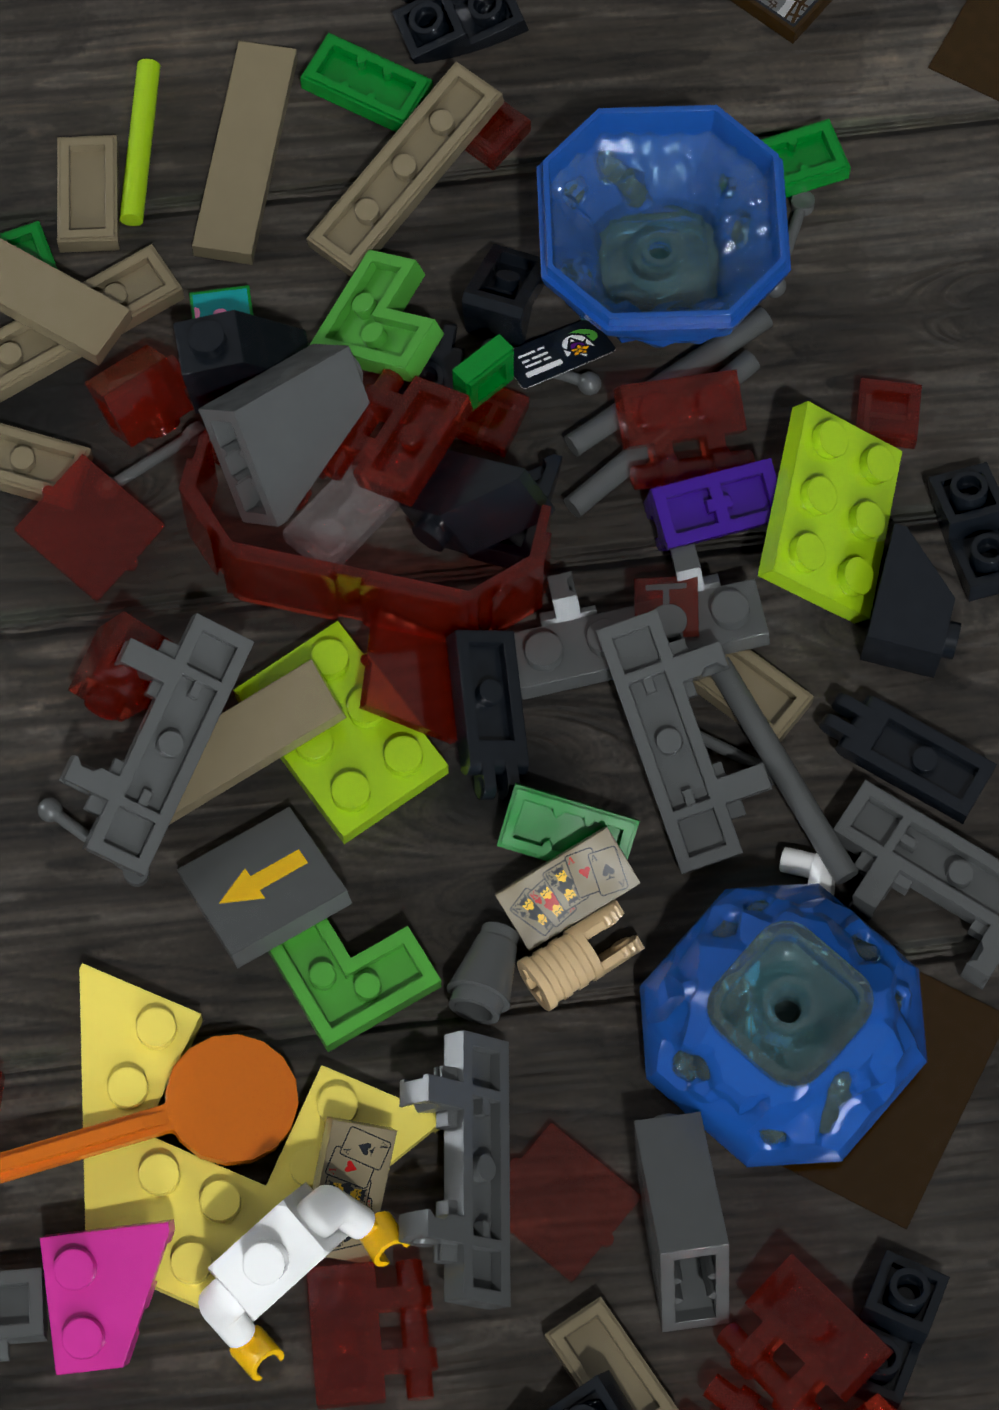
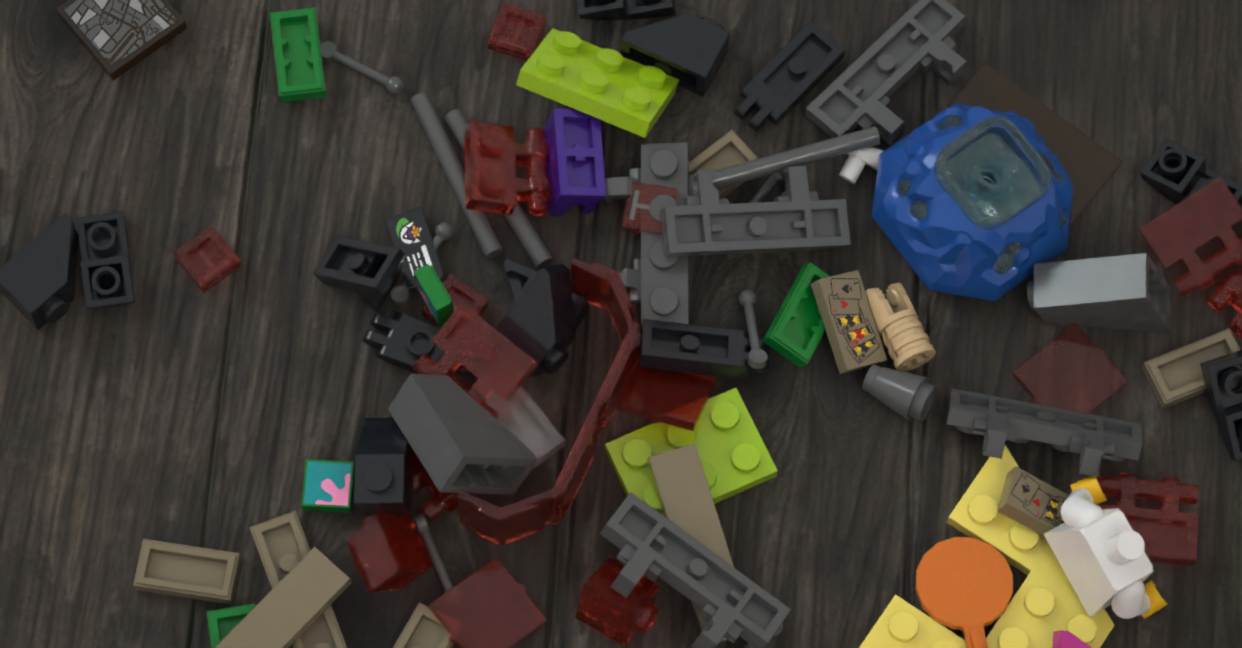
camera: 80 degrees left, 0 degrees up
lime bar [119,59,161,226] -> none
dark grey tile [177,807,352,969] -> none
dark tan tile [192,41,298,265] -> none
bright green plate [268,918,442,1052] -> none
green plate [300,33,433,132] -> none
dark tan tile [306,62,504,277] -> none
bright green plate [310,250,444,383] -> none
clear light blue rock [536,105,791,348] -> none
none -> dark grey hinge [738,289,768,369]

